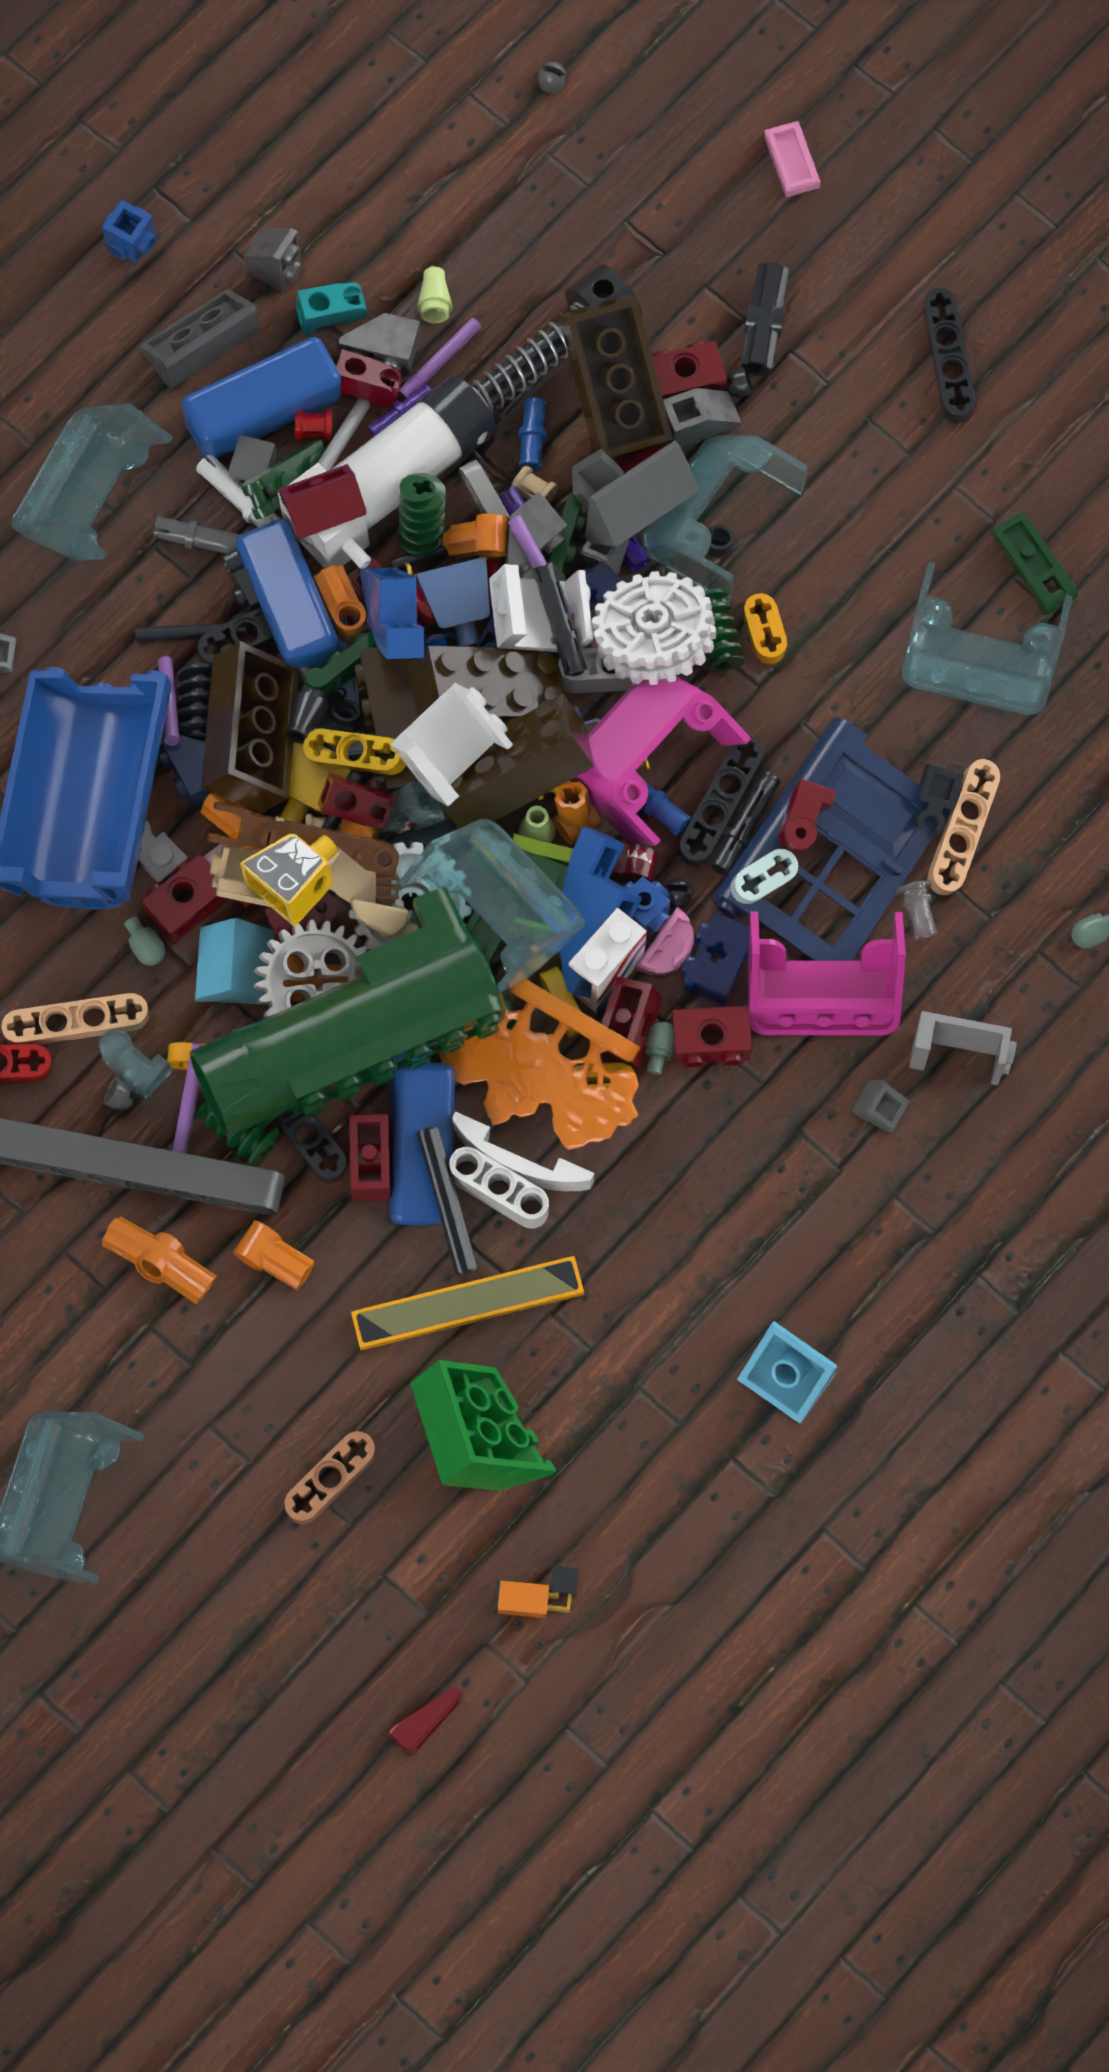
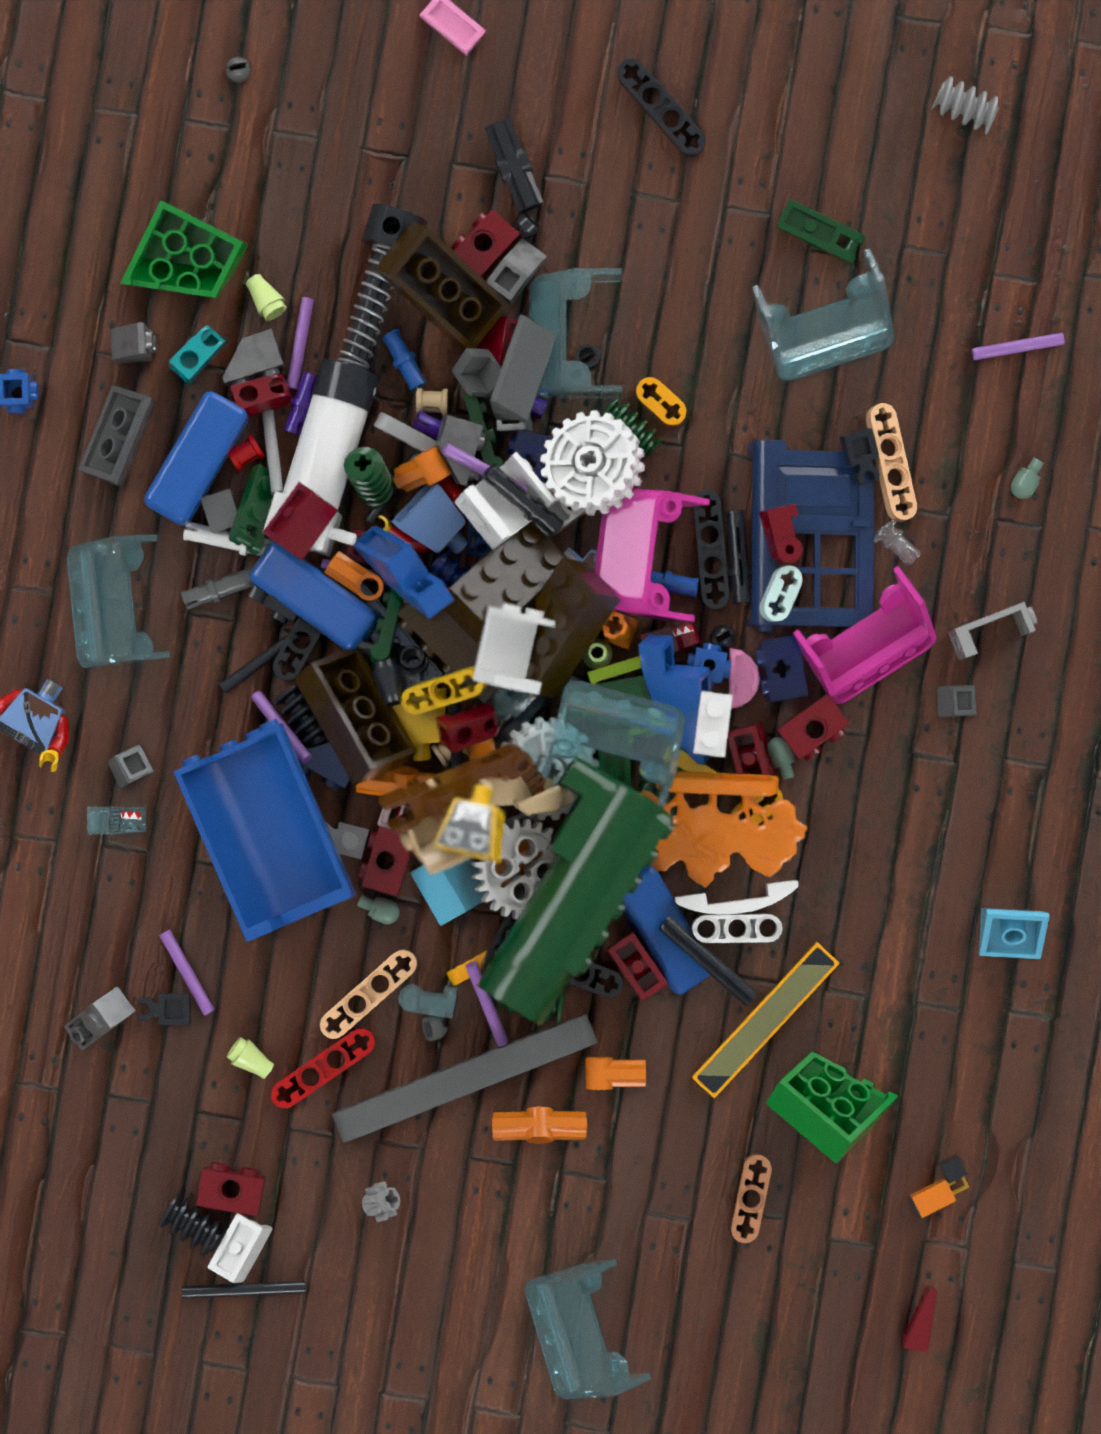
camera: 30 degrees left, 15 degrees up
none -> green wedge [120,200,249,298]

